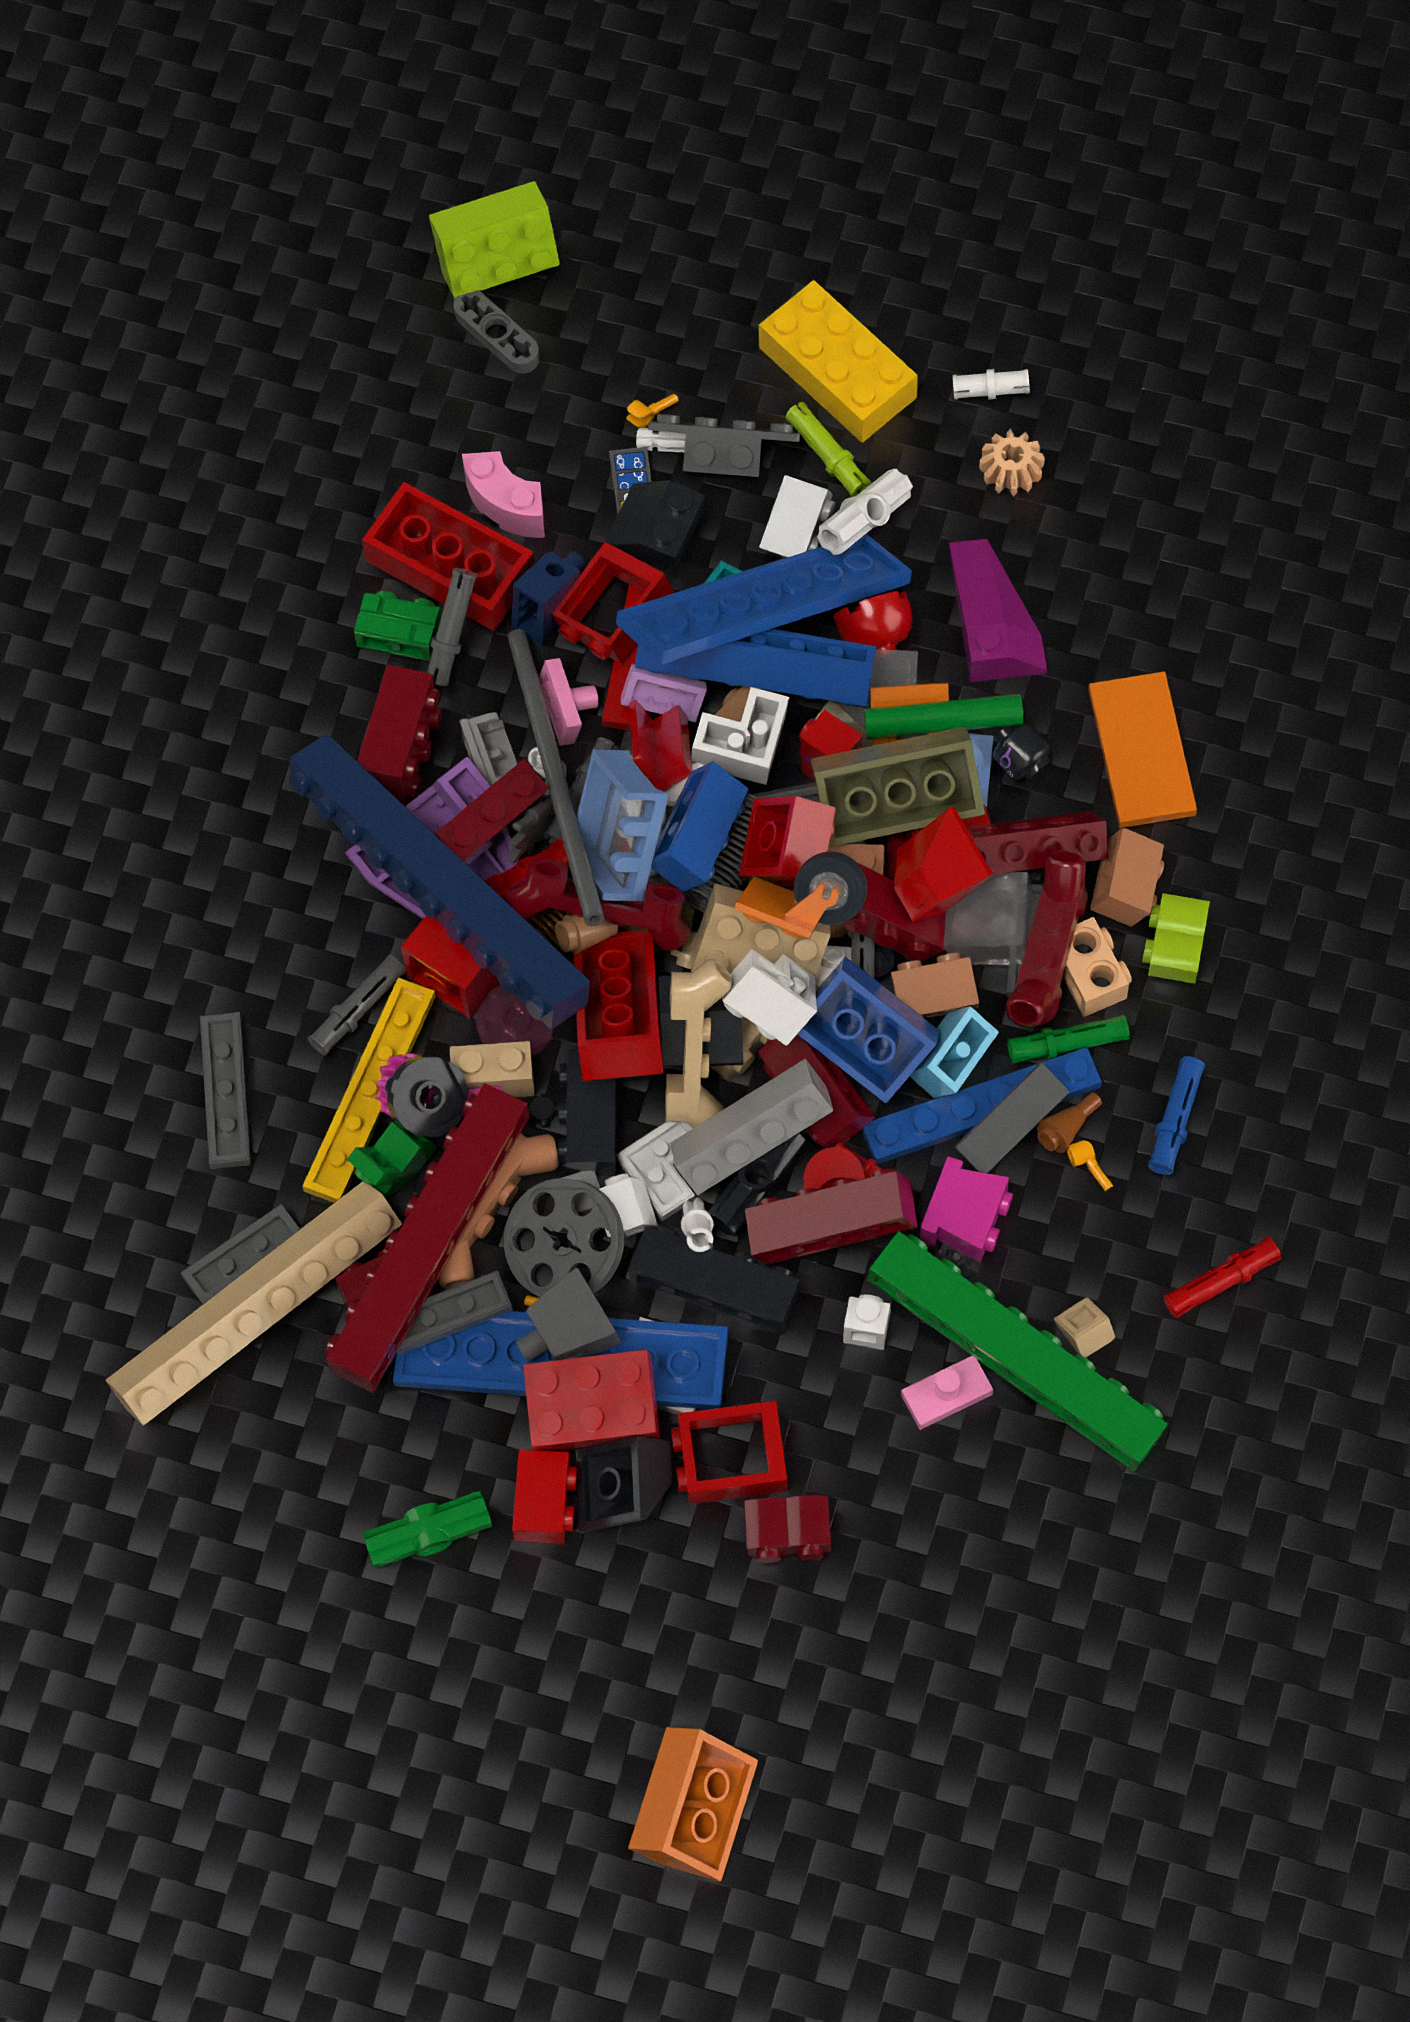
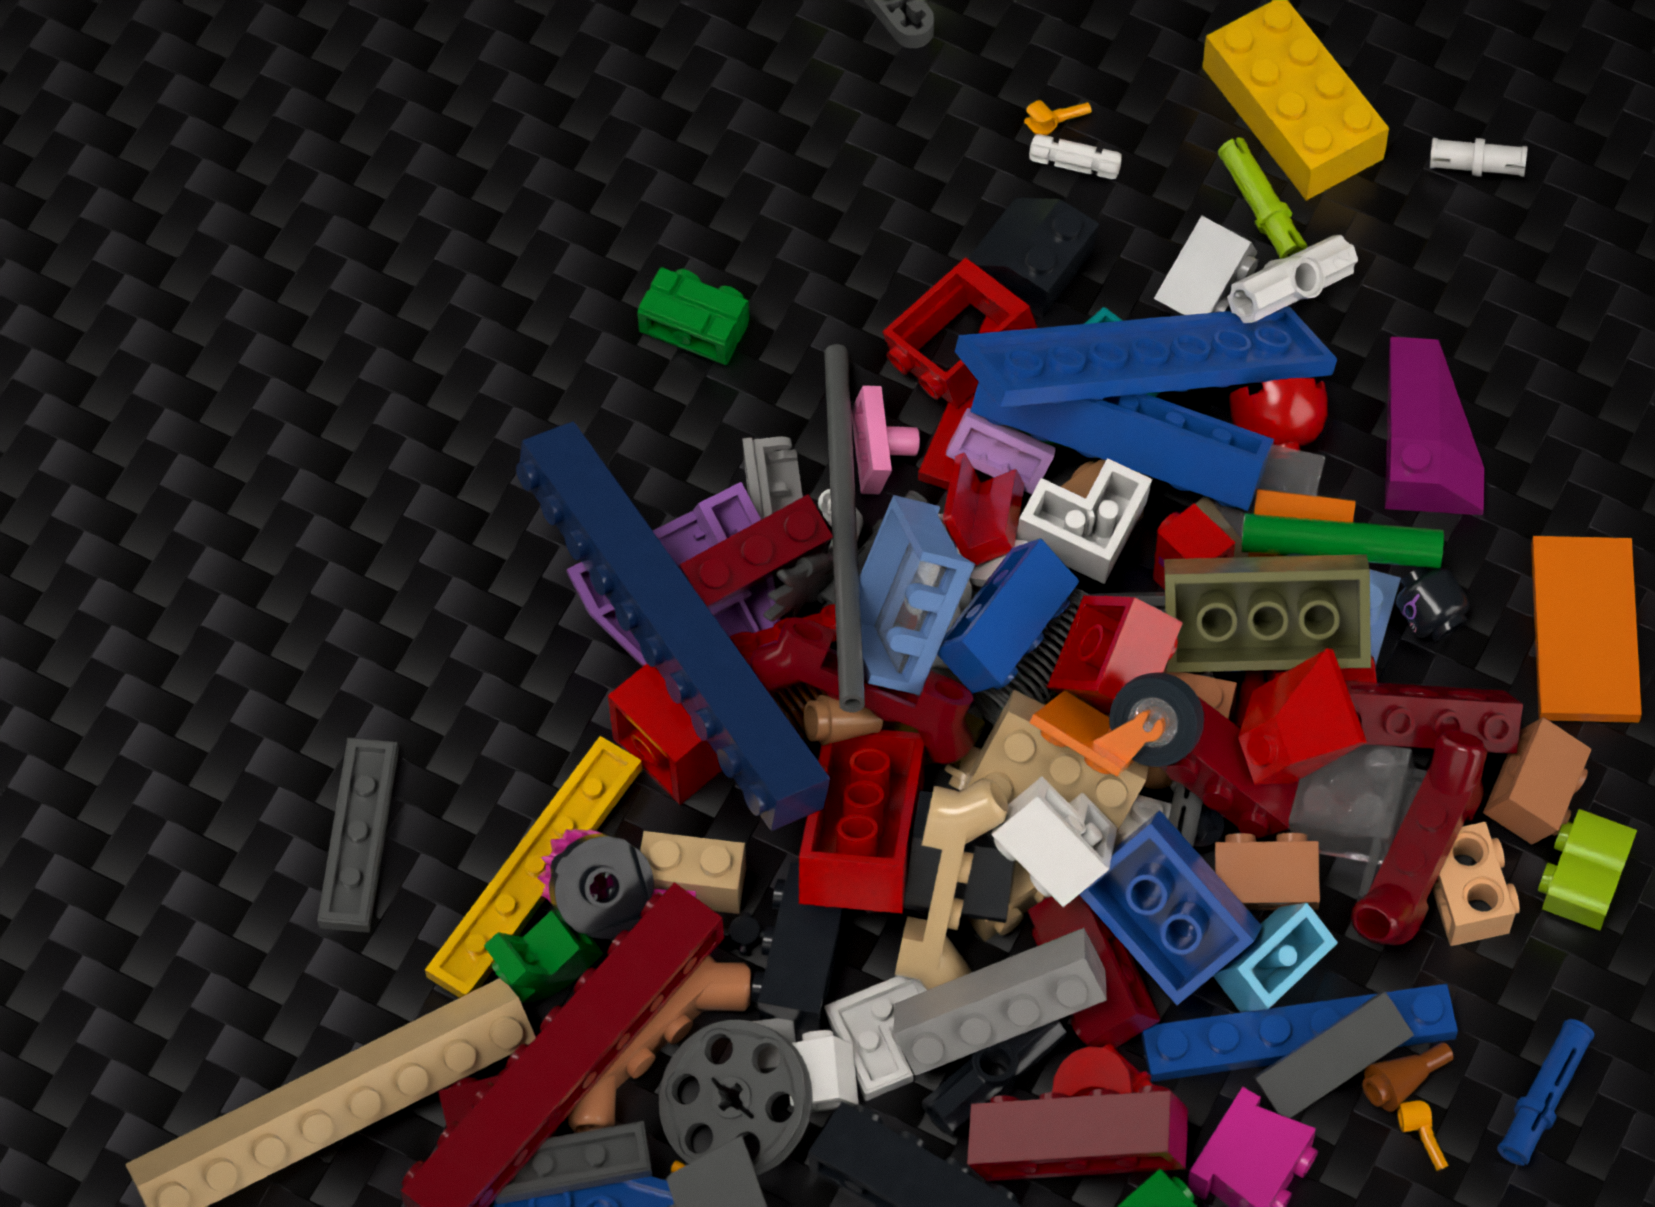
camera: 10 degrees right, 5 degrees down
dark grey plate [181,1204,300,1305] -> none
dark grey pin [307,955,406,1056] -> none
dark red brick [357,664,442,806] -> none
red brick [362,482,534,631] -> none
dark grey pin [427,568,477,686] -> none
bright pink brick [462,451,545,538] -> none
clear pink tile [476,986,556,1056] -> none
dark blue torso [511,552,587,646] -> none
tile [609,447,652,515] -> none
dark grey bracket [648,414,800,477] -> none
white axle [681,1198,713,1252] -> none
light nougat gear [979,429,1045,497] -> none
green pin [1007,1015,1130,1064] -> none

